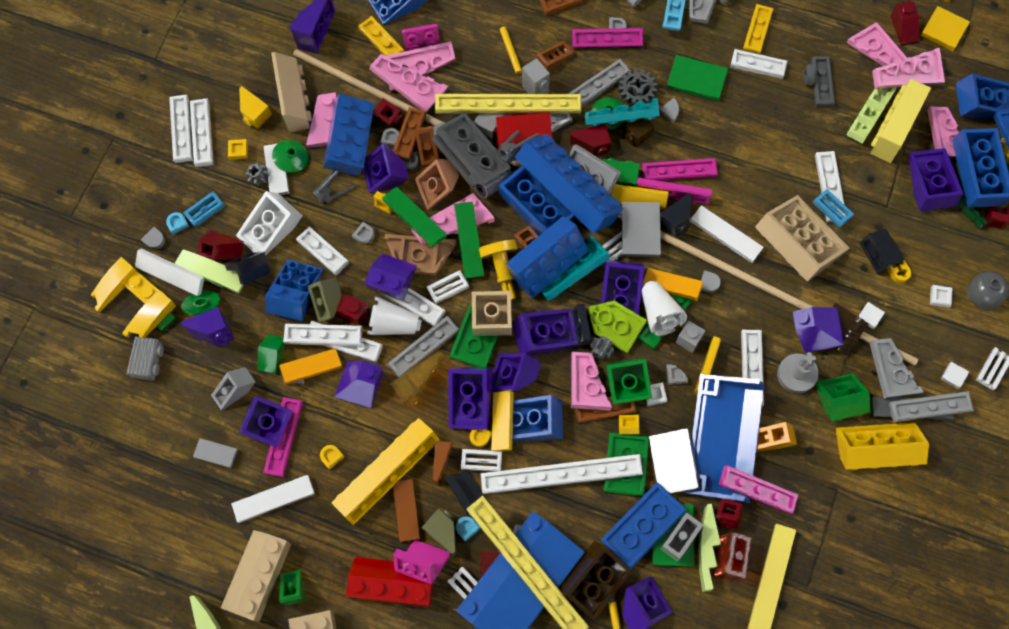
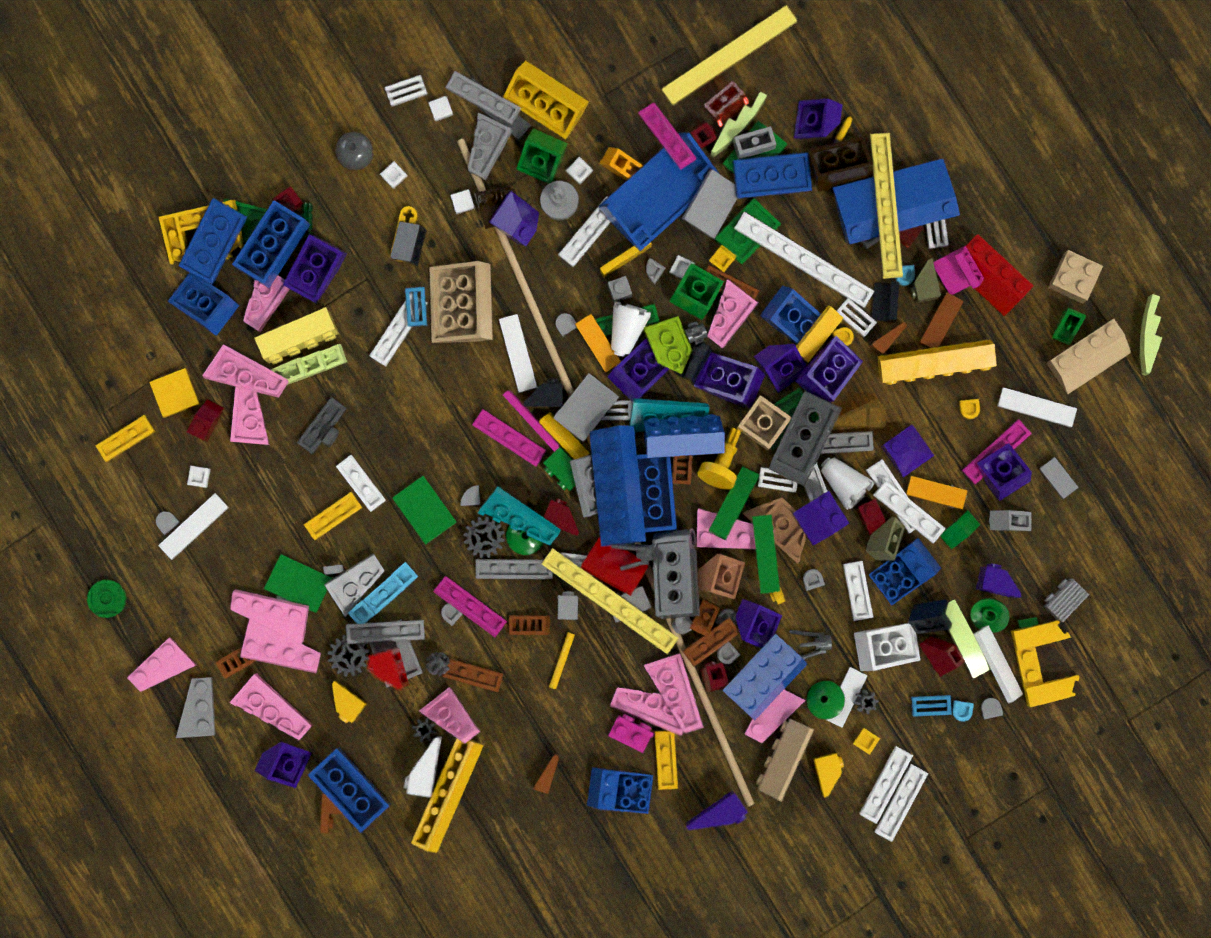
camera: 150 degrees left, 15 degrees up
none -> white tile [566,157,593,184]
none -> dark grey hinge [769,391,842,486]

